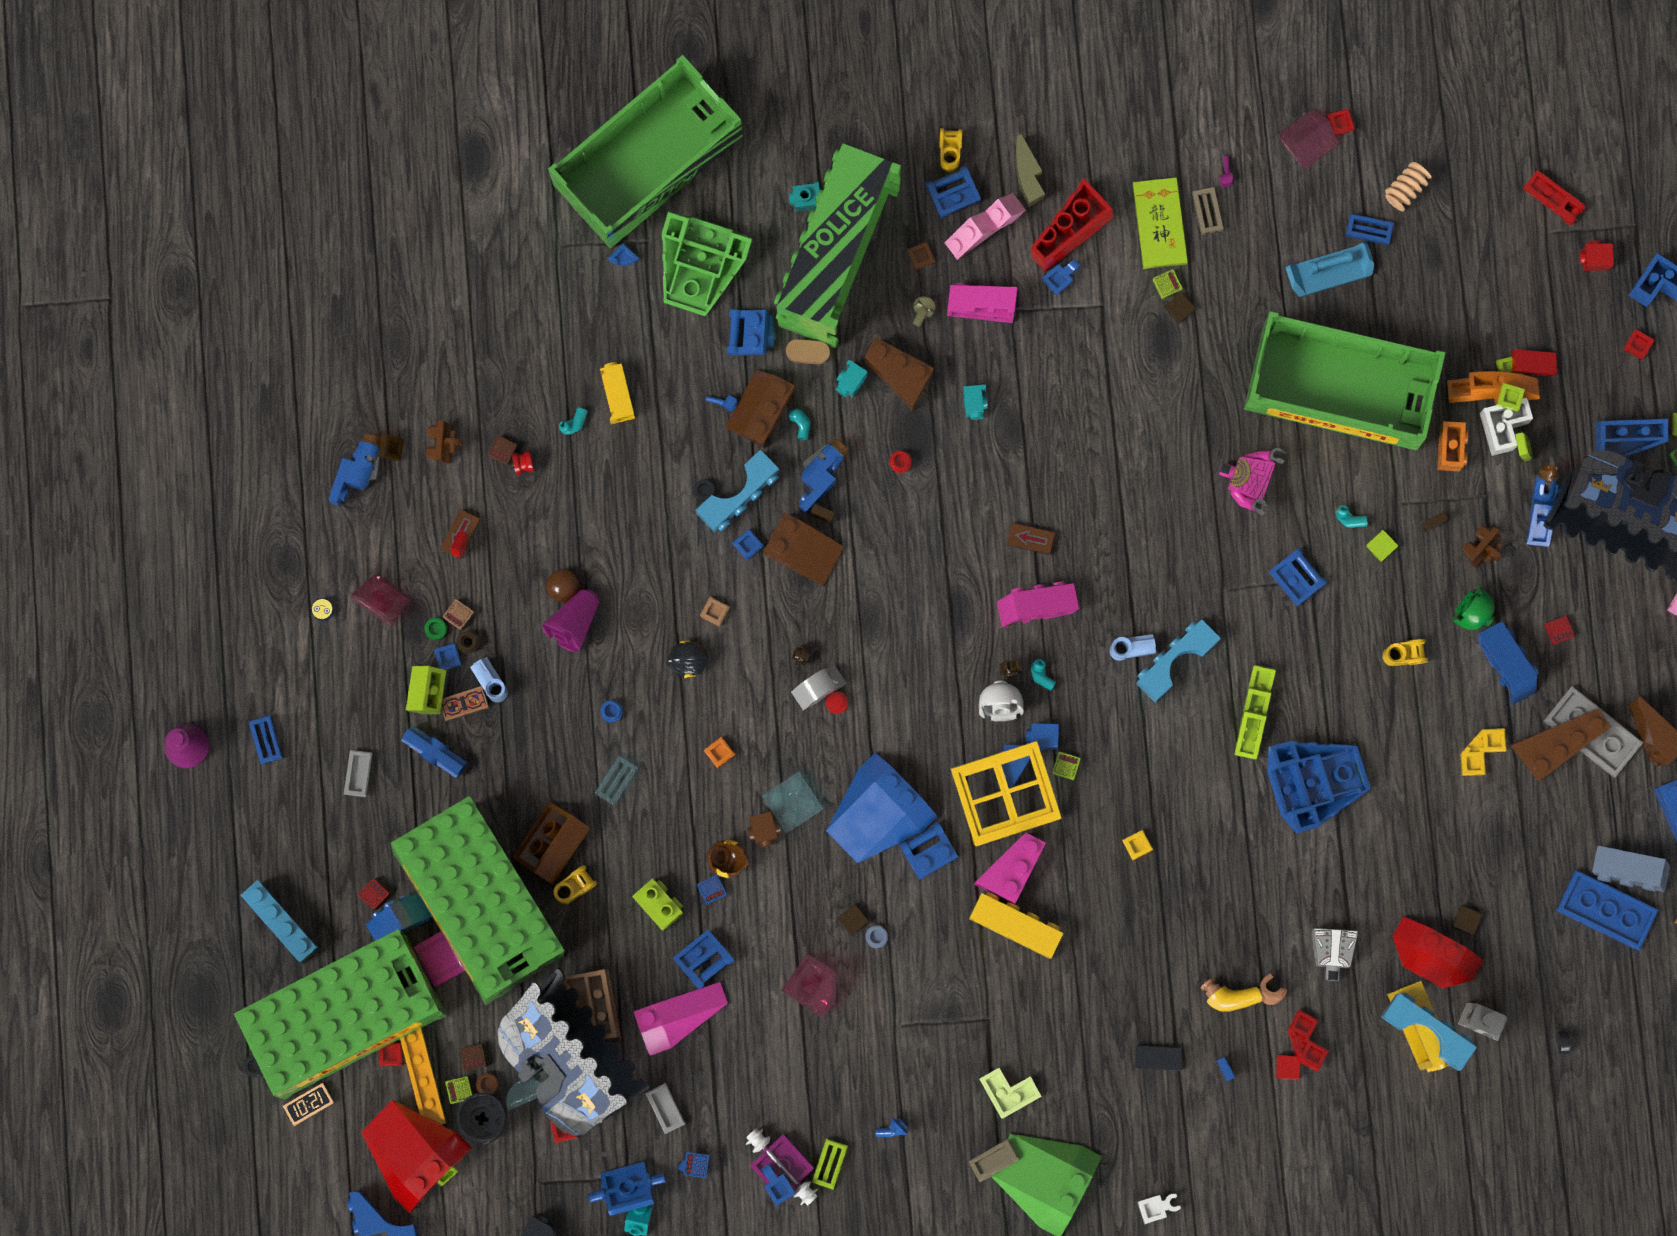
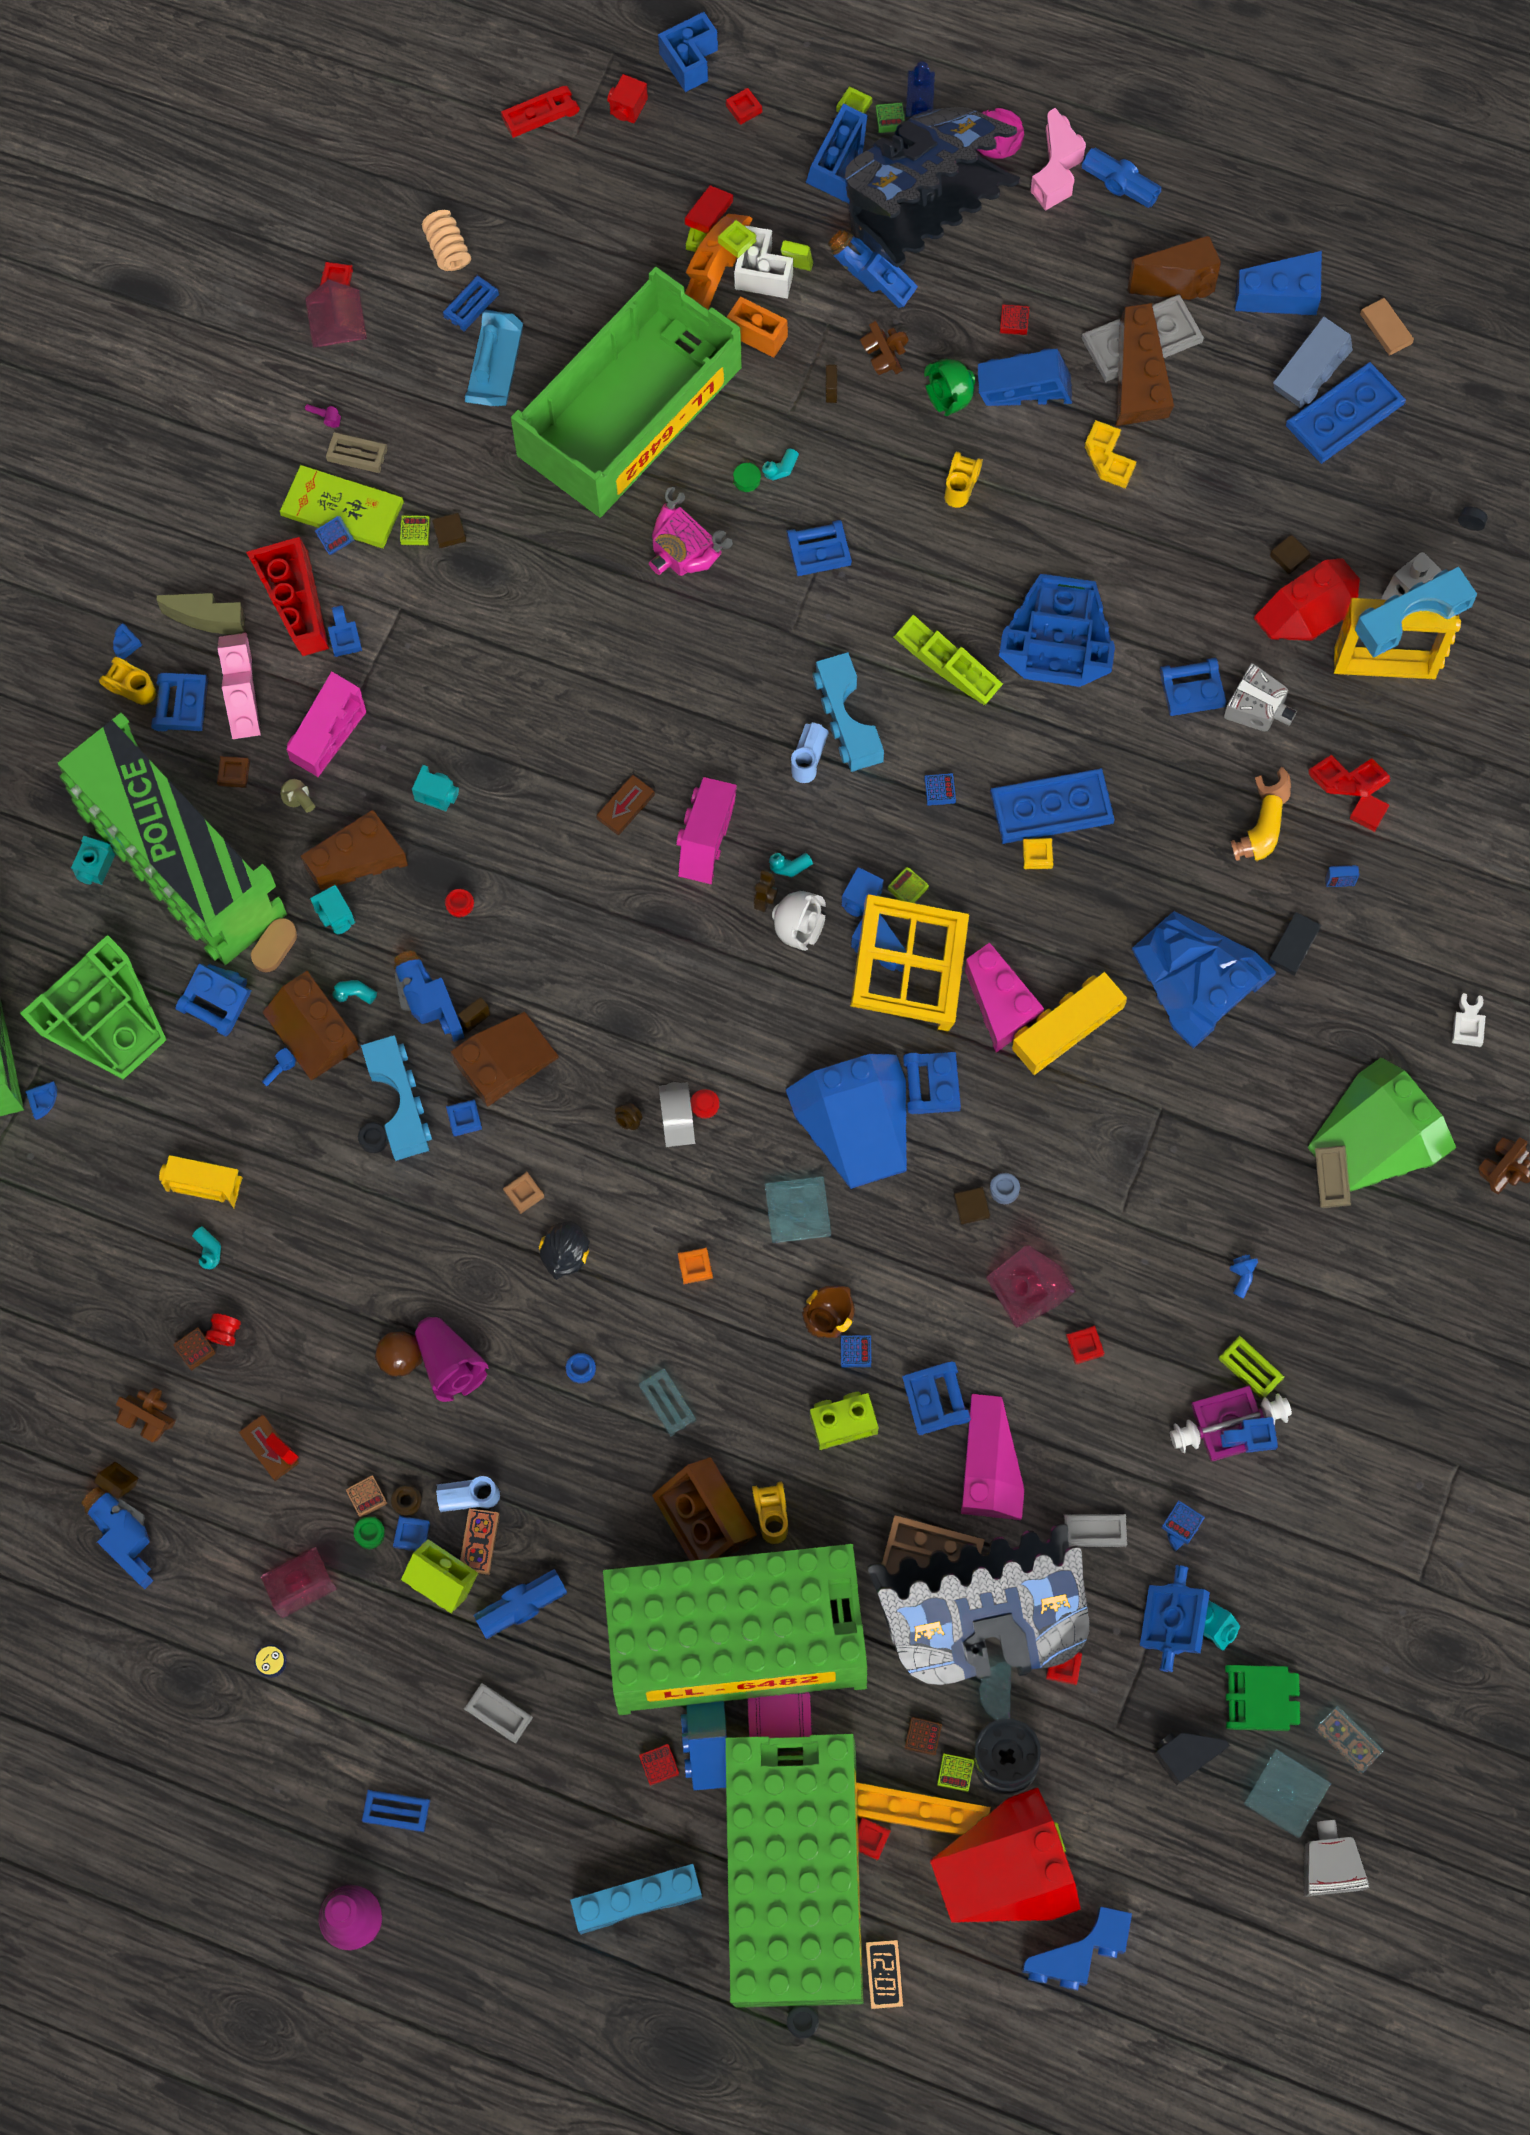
camera: 65 degrees left, 10 degrees down
reddish brown tile [476,1073,500,1096] -> none
reddish brown brick [747,812,781,847] -> none
yellowish green plate [979,1068,1042,1119] -> none
lime tile [1366,530,1398,562] -> none
none -> blue tile [113,623,142,660]
none -> tile [315,516,354,555]
none -> green tile [733,463,761,492]
none -> tile [924,773,956,806]
none -> blue tile [990,768,1115,844]
none -> red tile [1066,1326,1105,1365]
none -> blue wedge [1132,911,1276,1049]
none -> blue plate [1160,657,1226,716]

